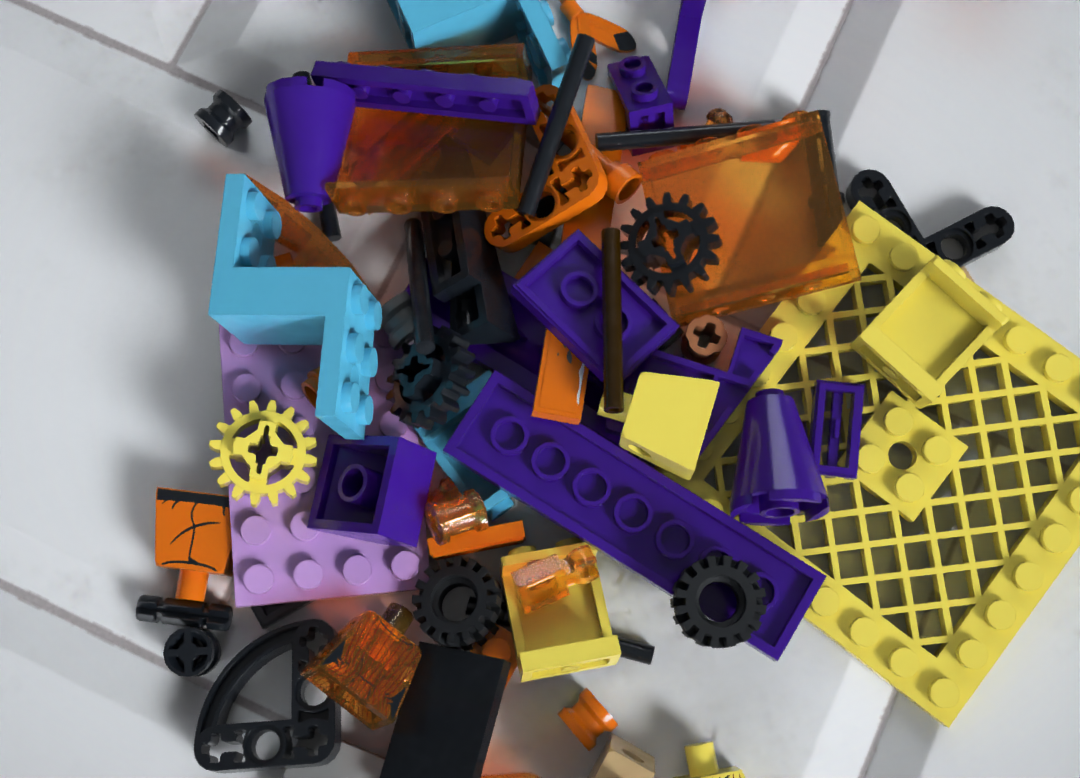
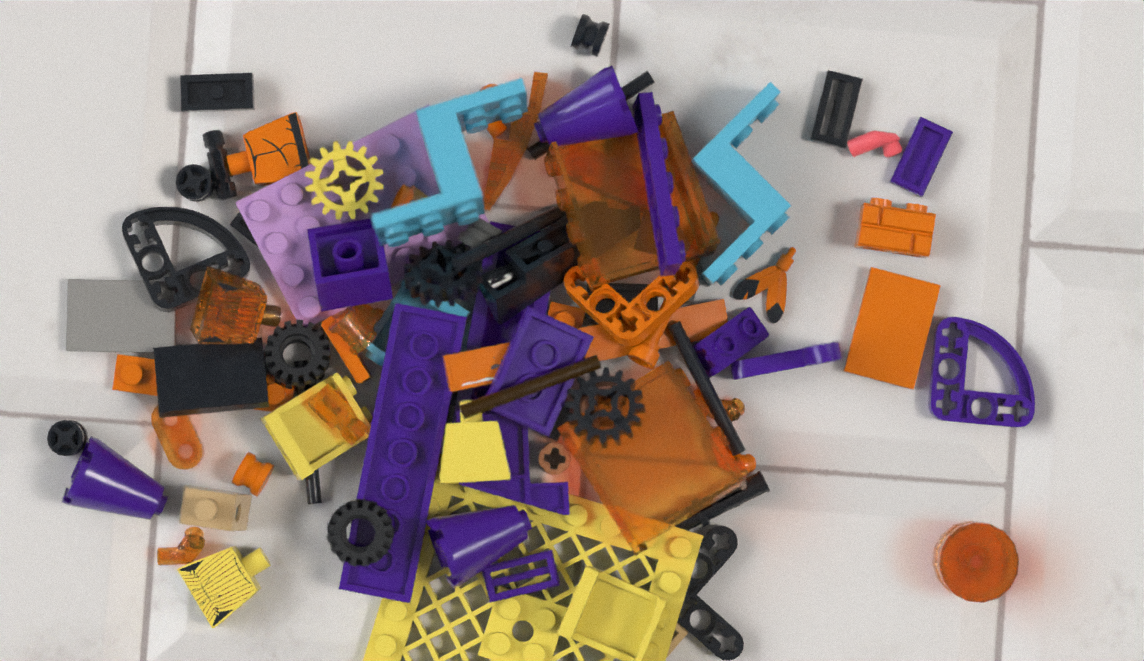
camera: 70 degrees right, 10 degrees up
black bar [517,33,595,217] -> none
none -> black plate [180,73,255,113]

